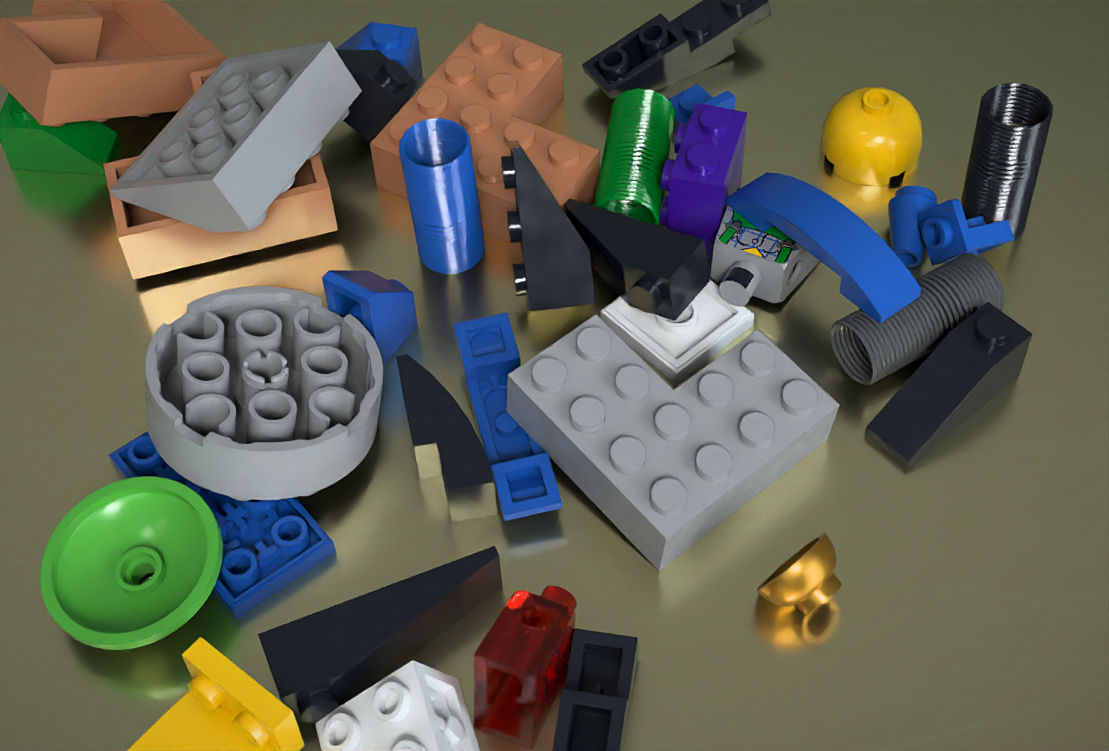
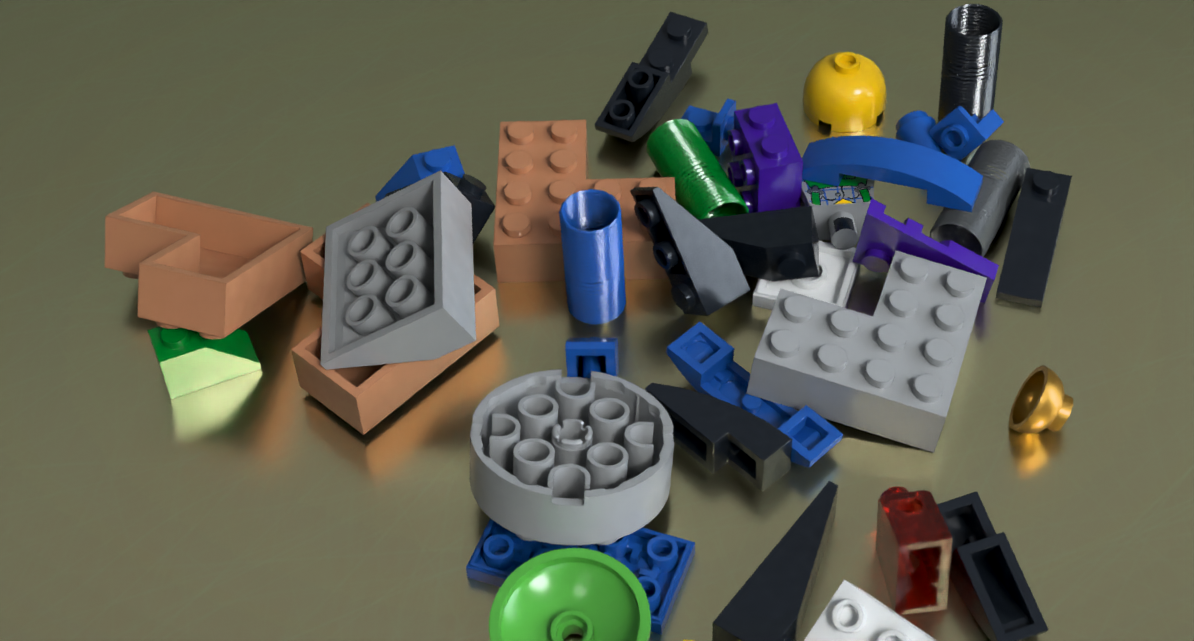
camera: 30 degrees left, 5 degrees down
none -> dark purple wing [852,198,999,304]

